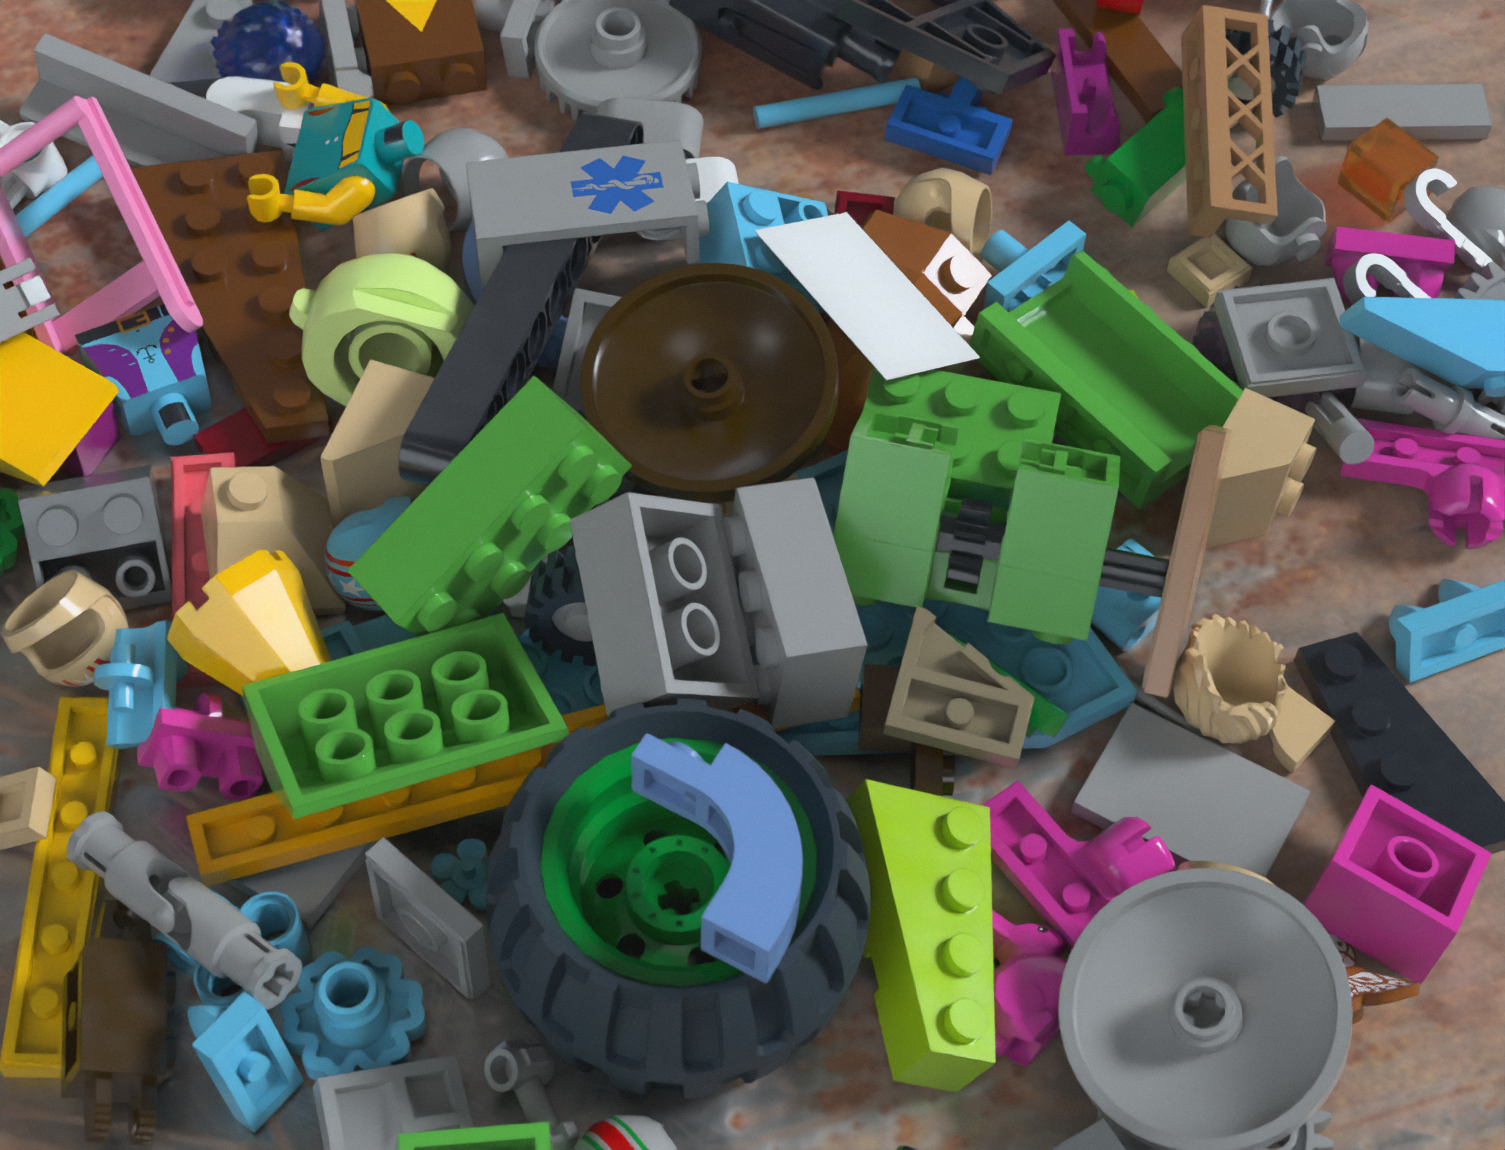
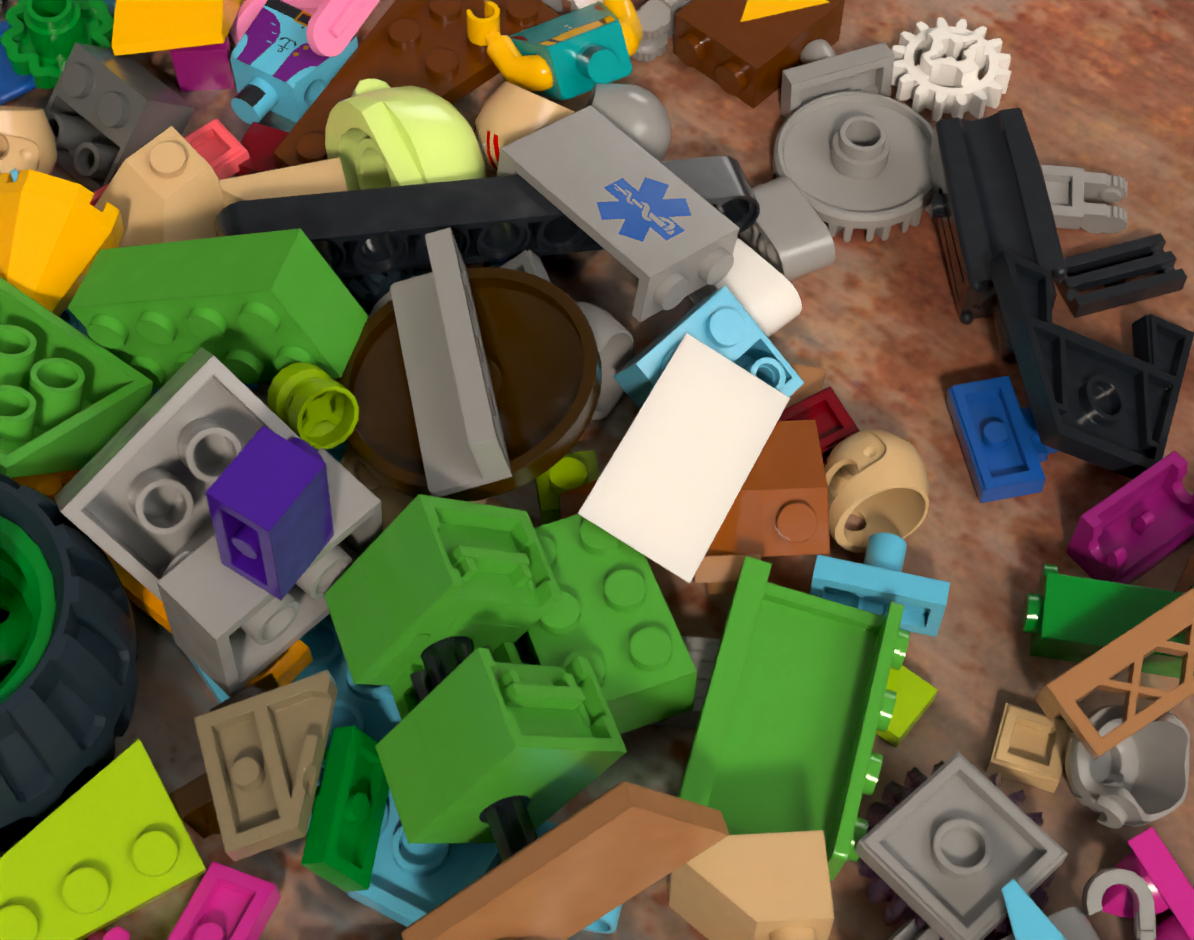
camera: 60 degrees right, 0 degrees up
medium azure bar [753,77,921,129] -> none
none -> dark purple brick [205,426,334,601]
none -> lime wheel [267,362,359,450]
none -> light grey panel [390,227,513,497]

